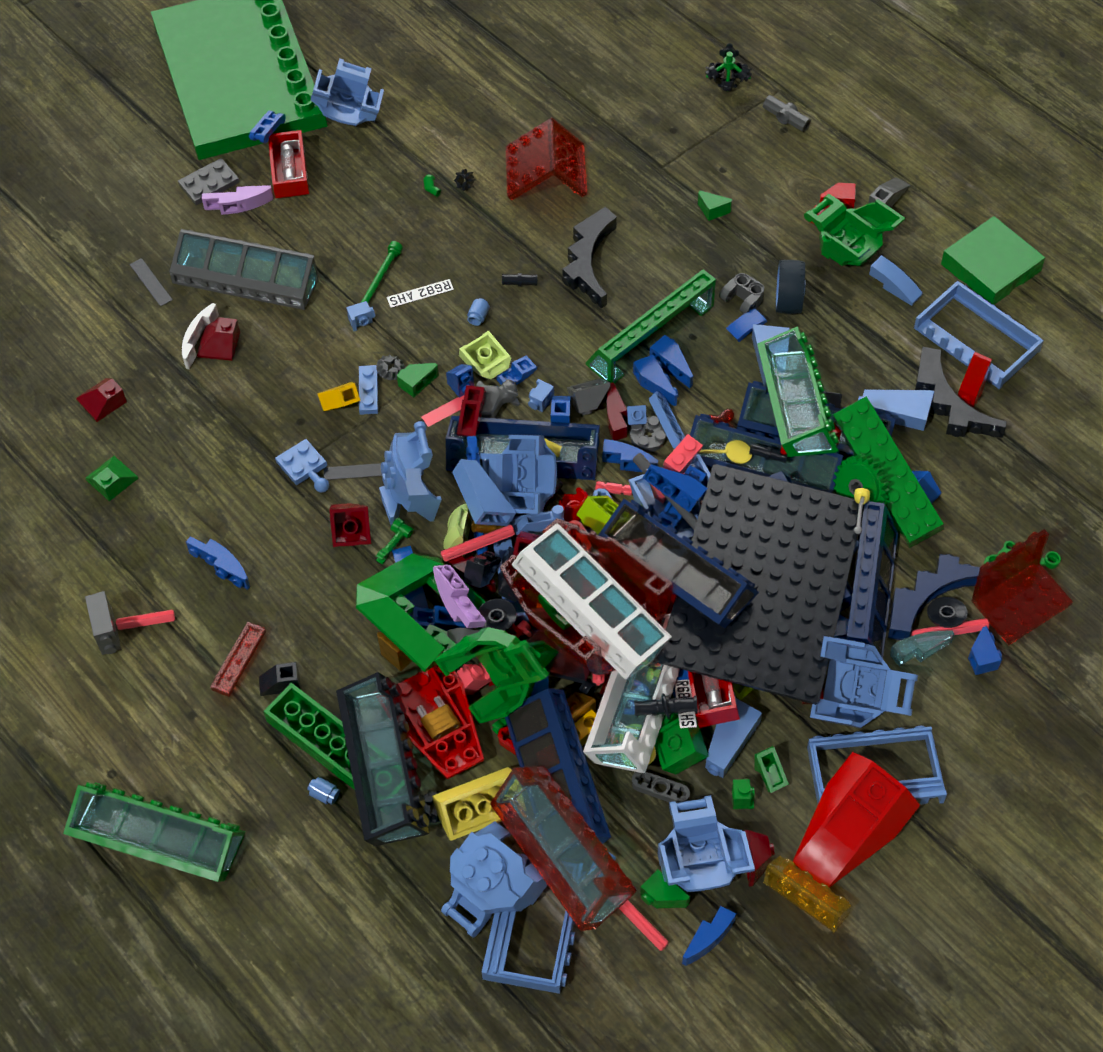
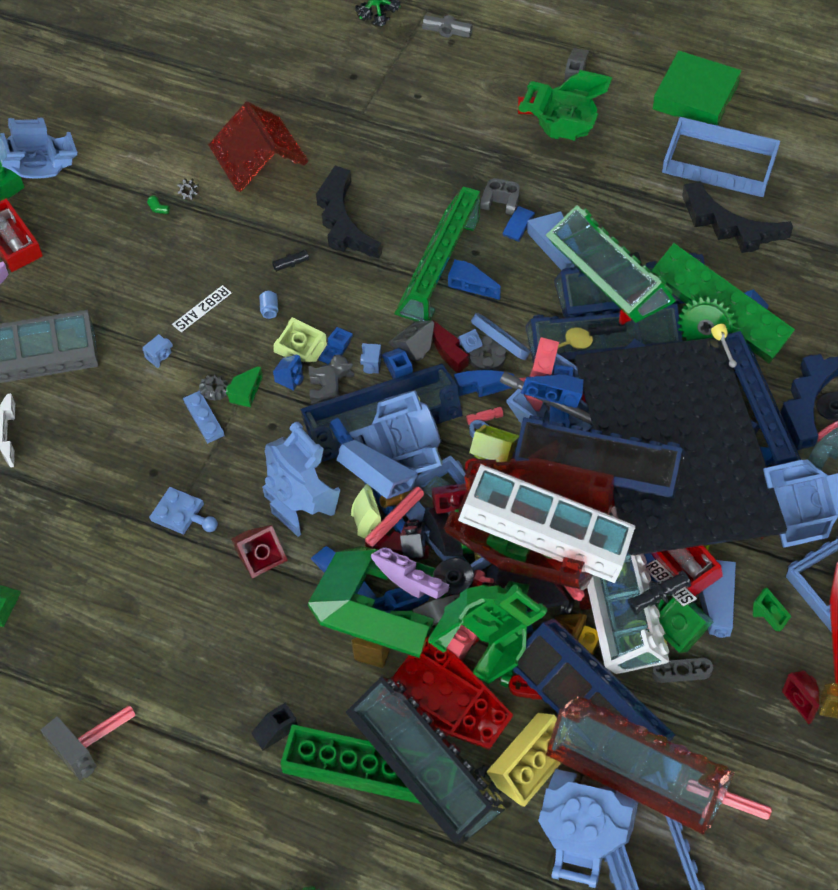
camera: 25 degrees left, 0 degrees up
slope [186,536,250,590] -> none
dark red slope [197,317,240,361] -> none
clear red plate [210,622,266,697] -> none
medium blue brick [308,777,340,805] -> none
yellow slope [317,382,361,411] -> none
sticker [324,463,382,480] -> none
green piece [361,241,403,303] -> none
green brick [376,517,414,564] -> none
pearl gold piece [416,696,461,741] -> none
coral sticker [421,395,464,427] -> none
dark red slope [457,385,486,437] -> none
medium blue piece [514,505,564,535] -> none
red hair [559,487,588,525] -> none
blue slope [633,355,679,406] -> none
green slope [640,869,690,909] -> none
medium blue piece [658,795,755,892] -> none
blue slope [682,906,736,966] -> none
green slope [698,190,732,221] -> none
clear red arm [709,408,734,424] -> none
green brick [732,779,755,809] -> none
black wheel [776,260,805,314] -> none
slope [819,183,855,209] -> none
medium blue slope [858,390,934,431] -> none
medium blue slope [869,255,923,306] -> none
red slope [958,352,992,408] -> none

